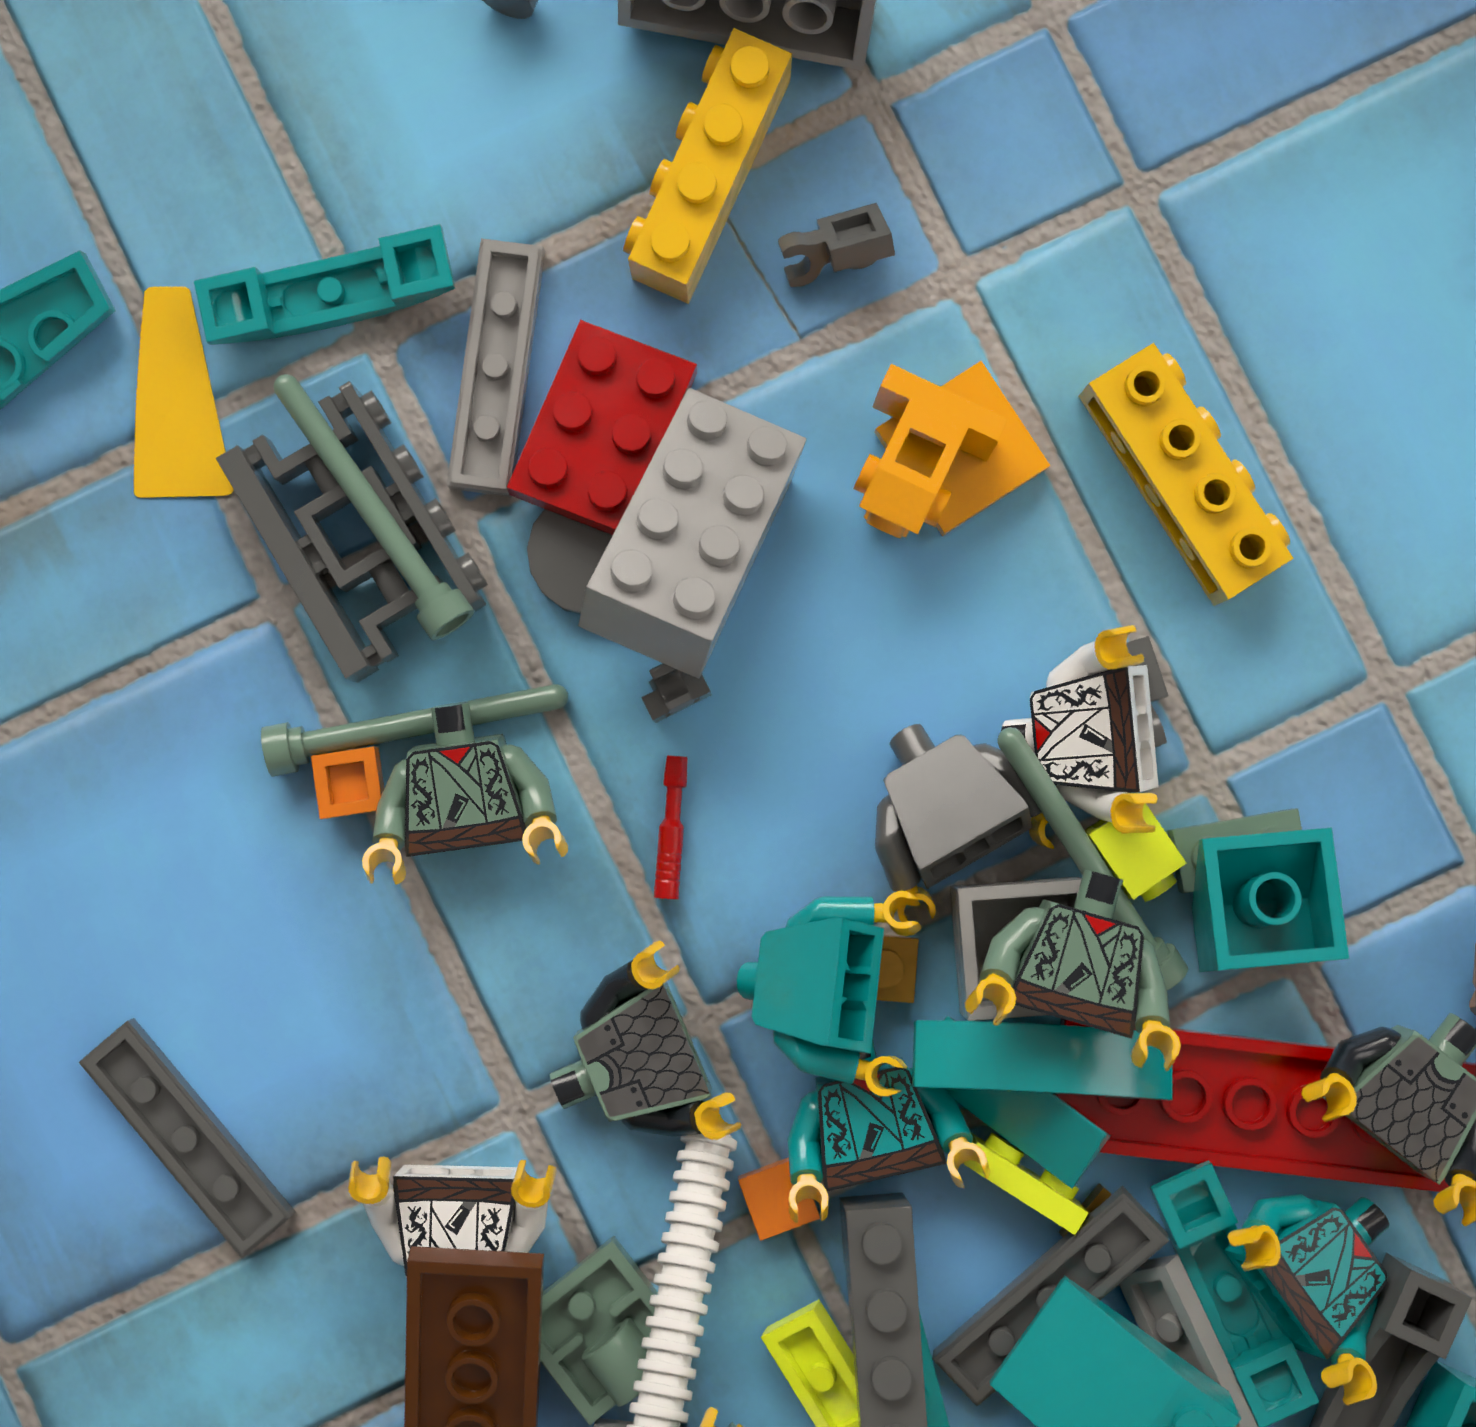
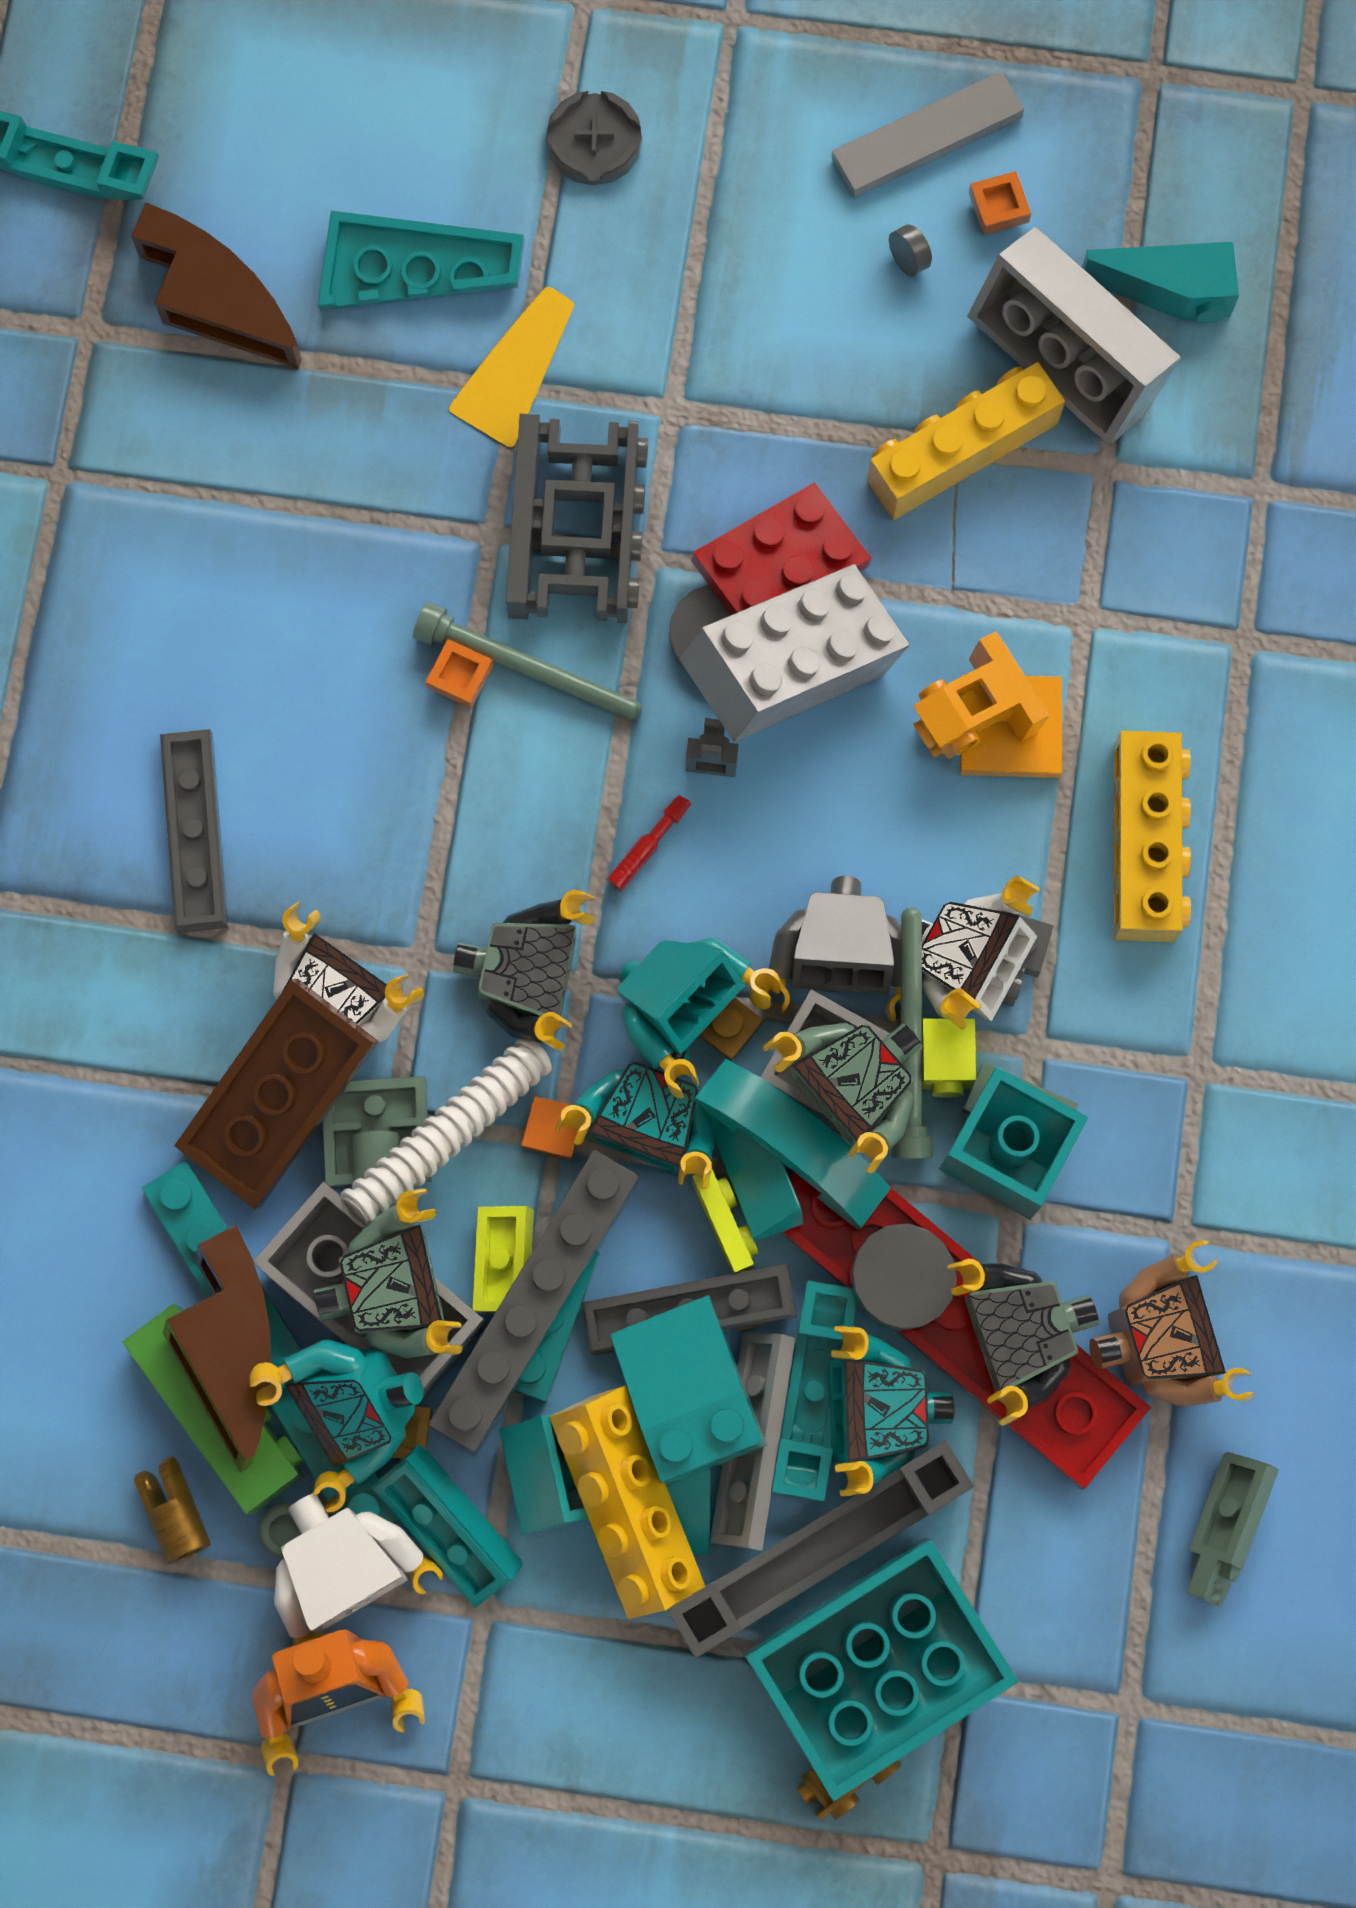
camera: 30 degrees right, 10 degrees down
teal slope [194,224,456,345] -> none
sand green piece [273,374,474,641] -> none
torso [362,702,568,885] -> none
light grey tile [447,238,545,497] -> none
dark grey plate [778,203,895,287] -> none
none -> dark grey tile [546,91,642,185]
none -> dark grey tile [849,1223,957,1331]

